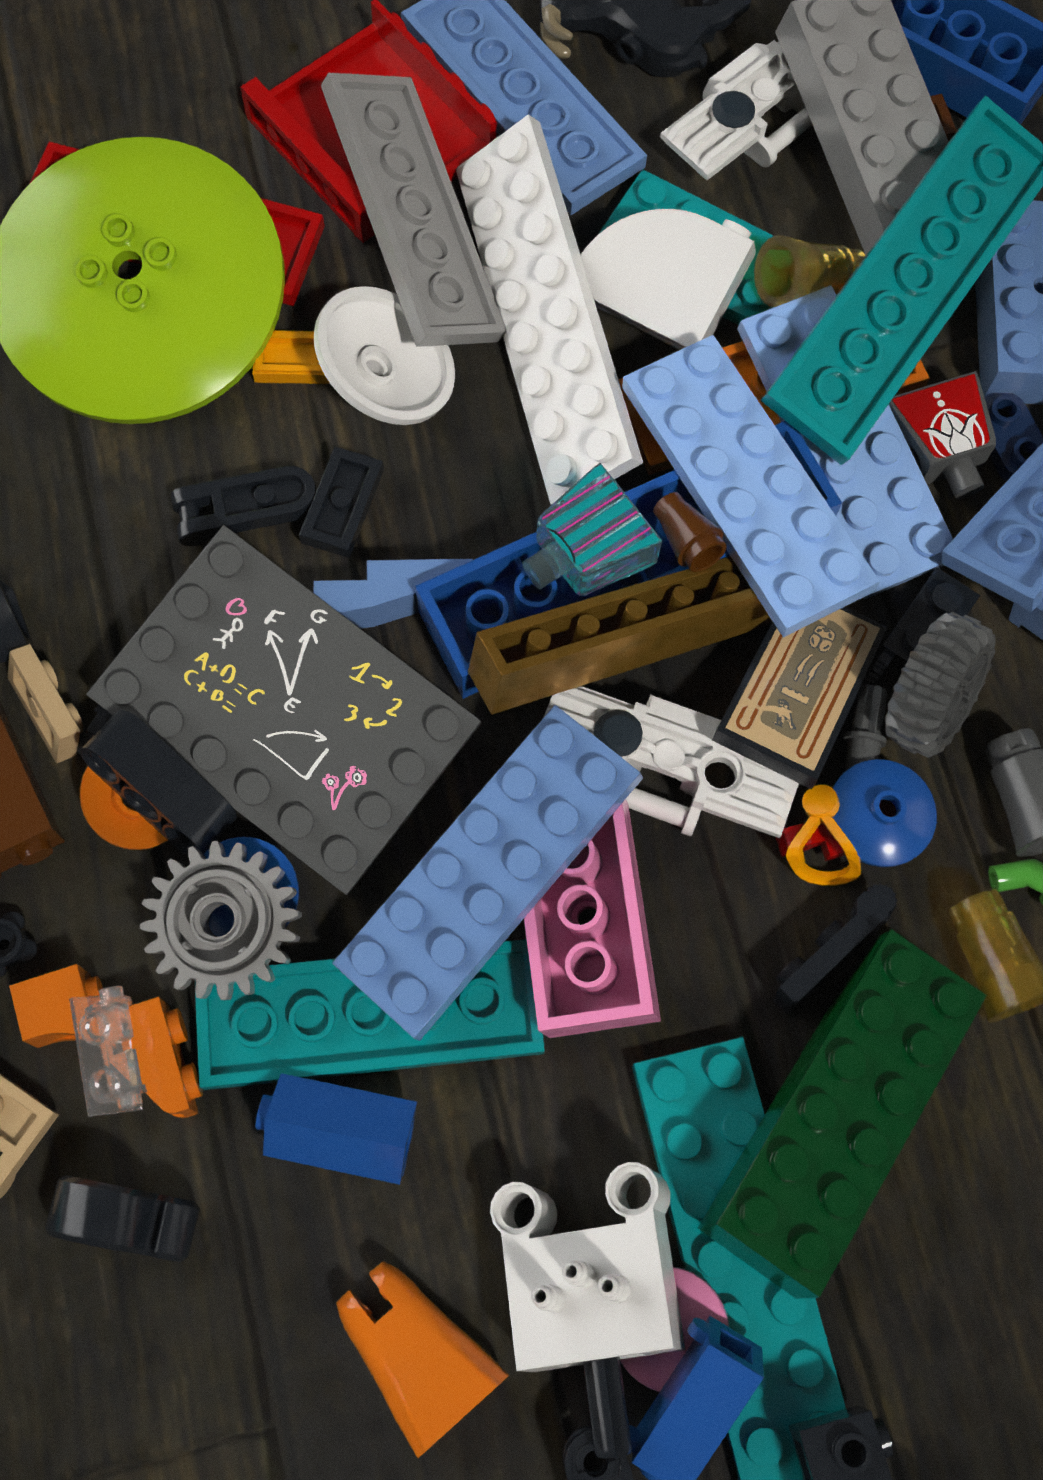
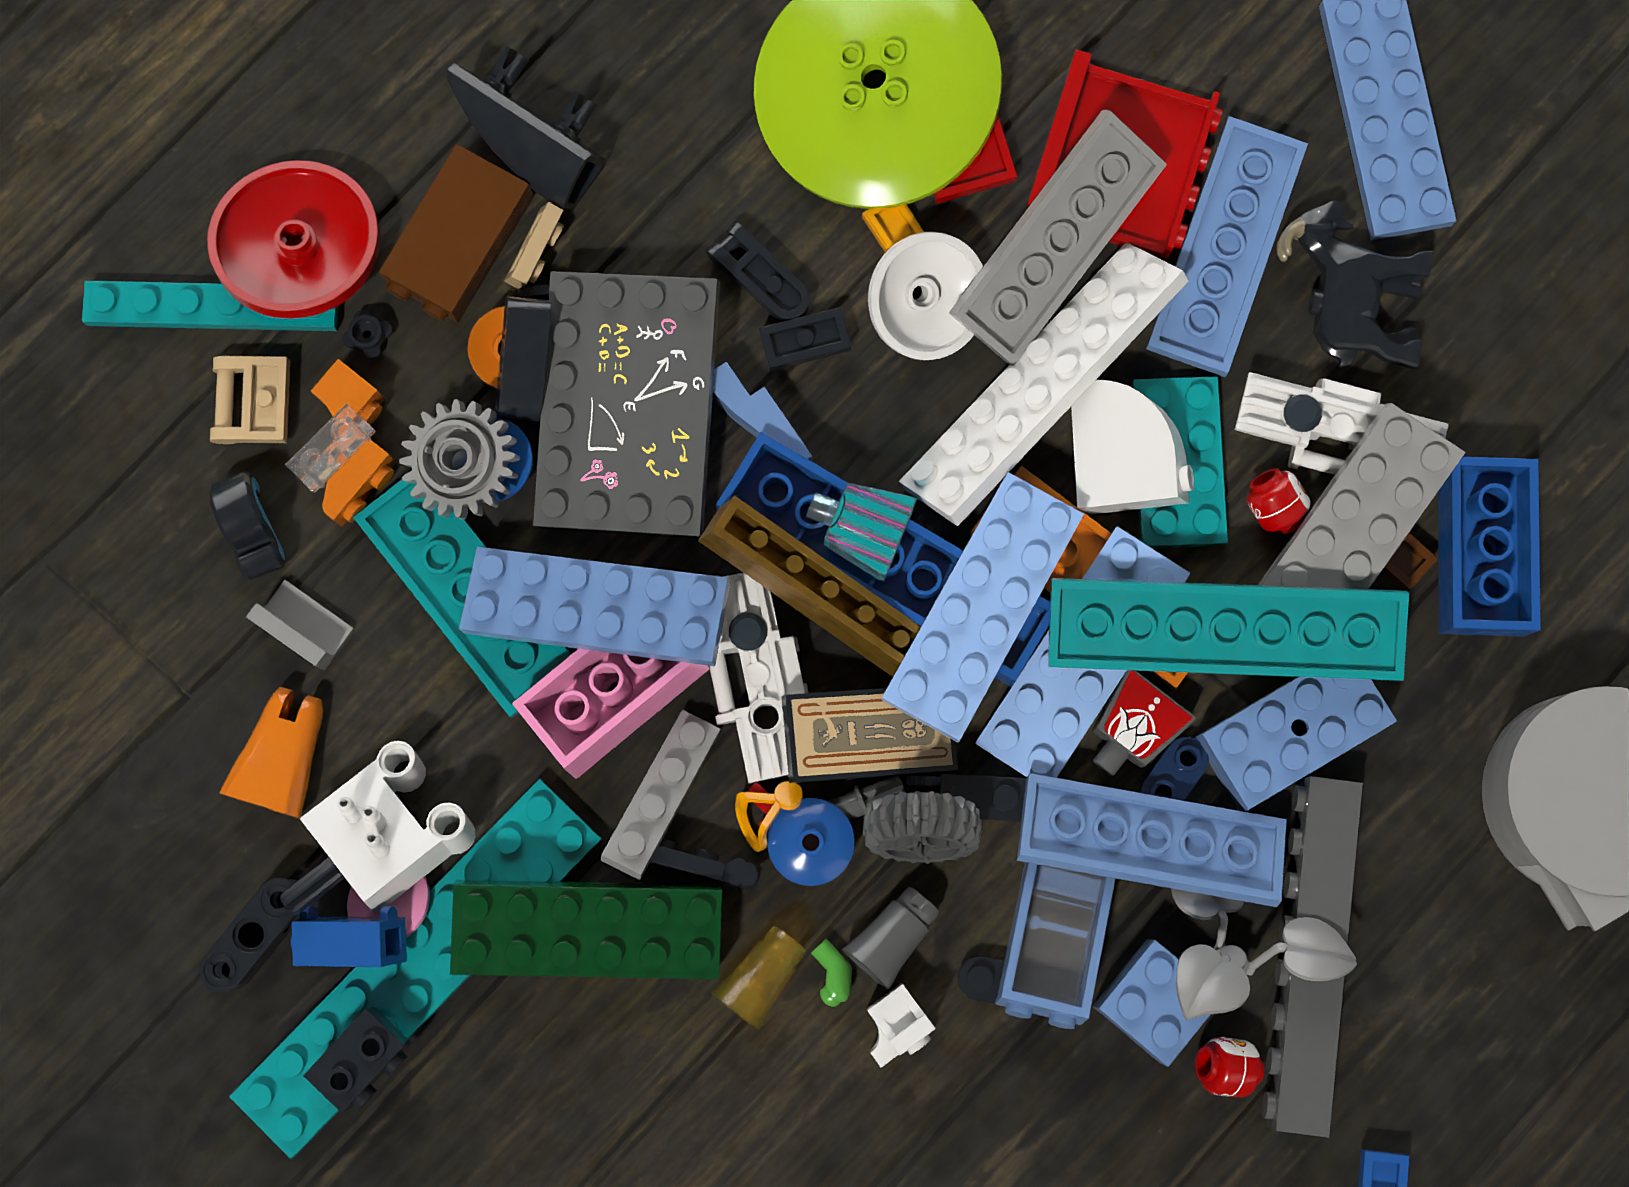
camera: 60 degrees right, 10 degrees up
blue brick [255,1073,417,1185] -> none
reddish brown cone [653,492,727,573] -> none
clear yellow plant [754,235,866,307] -> none
none -> light grey panel [246,580,355,671]
none -> light grey plate [601,710,720,880]
none -> red head [1246,468,1311,534]

